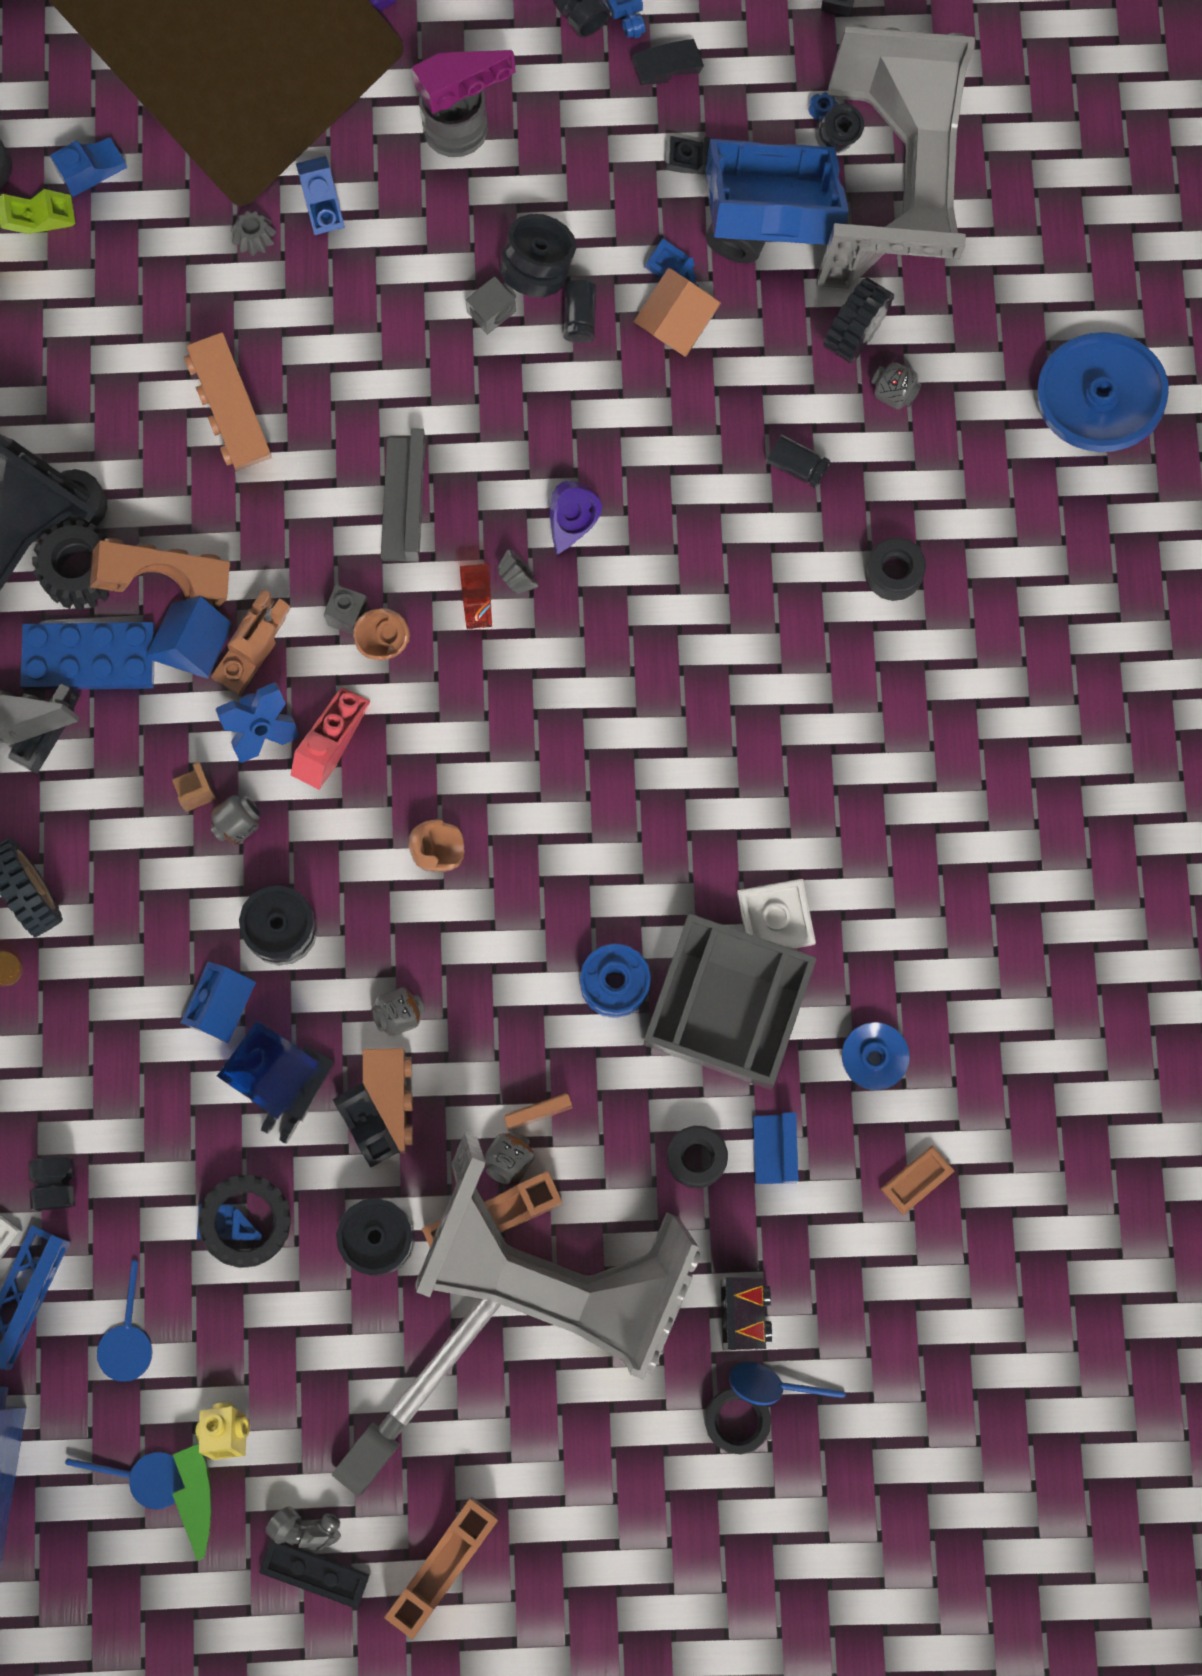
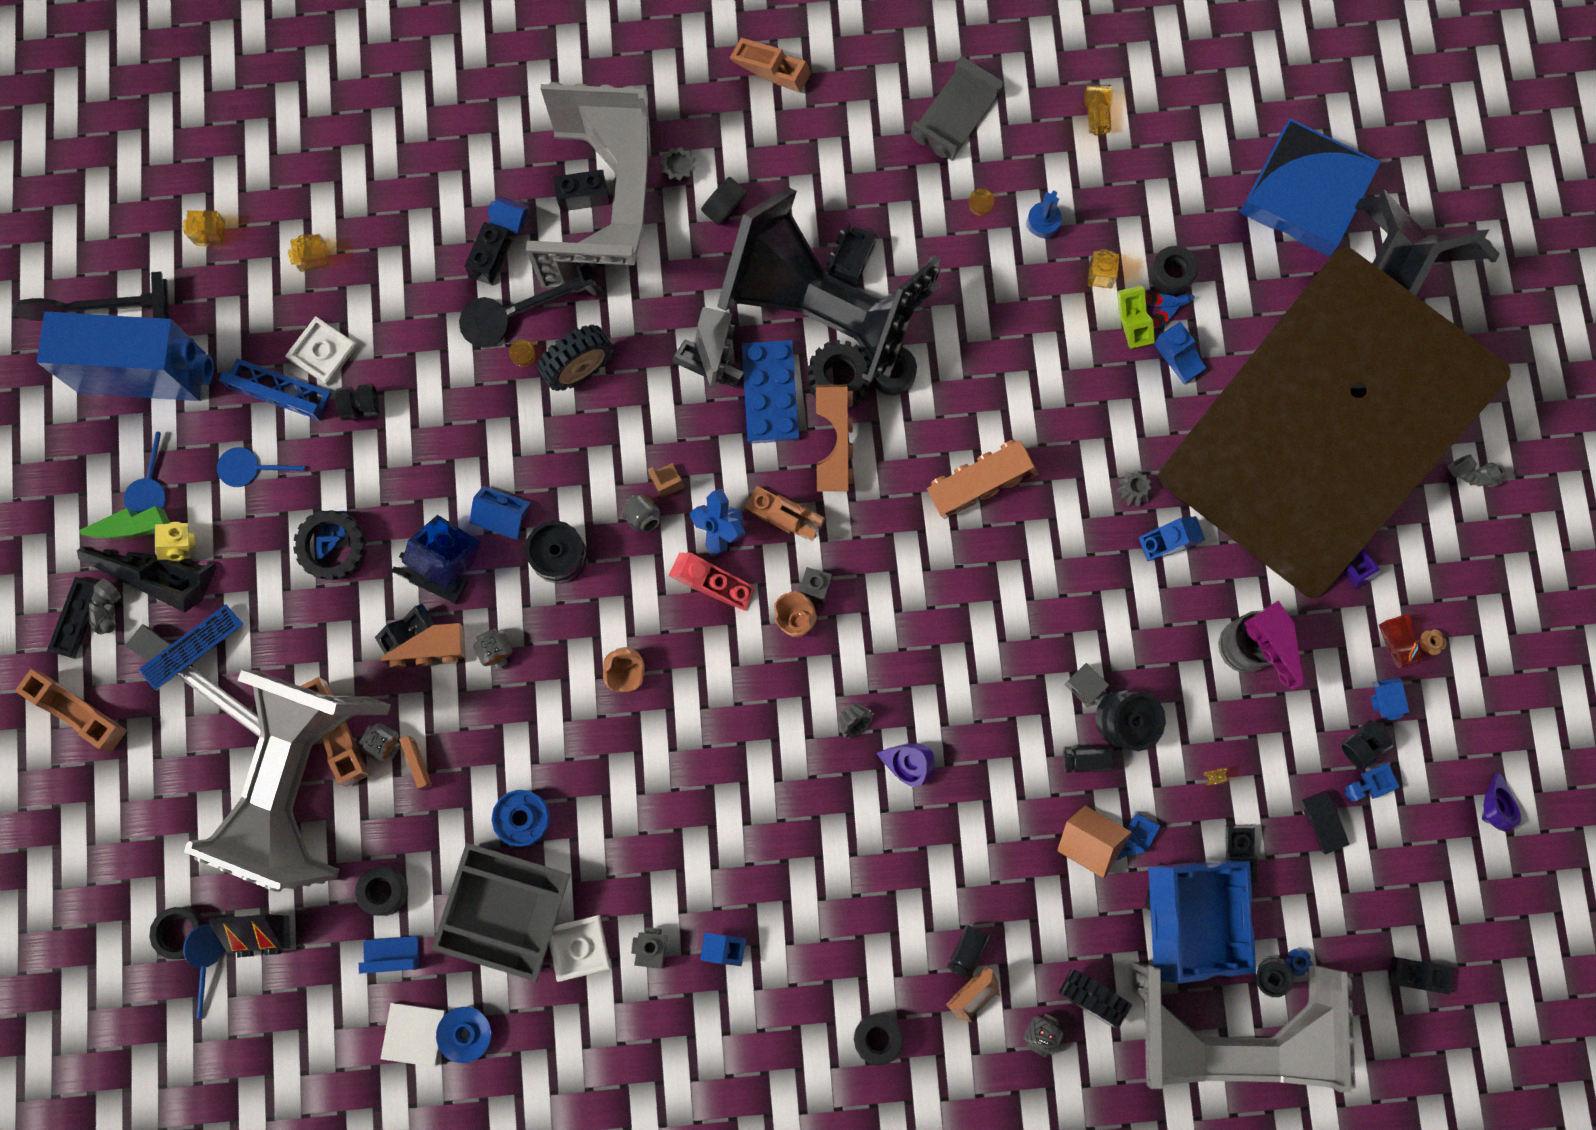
camera: 90 degrees right, 0 degrees up
blue slope [146,596,233,679] -> none
black wheel [336,1198,416,1277] -> none
dark grey panel [381,428,426,562] -> none
clear red leg [460,564,493,629] -> none
nougat tile [880,1145,955,1215] -> none
none -> black wedge [77,546,216,613]
none -> blue tile [138,604,243,691]
none -> white tile [381,1003,446,1067]
none -> dark grey brick [631,927,668,969]
none -> blue brick [700,933,746,966]
none -> nougat slope [946,967,1000,1022]
none -> piece [1145,293,1195,330]
none -> clear yellow bush [1203,768,1230,786]

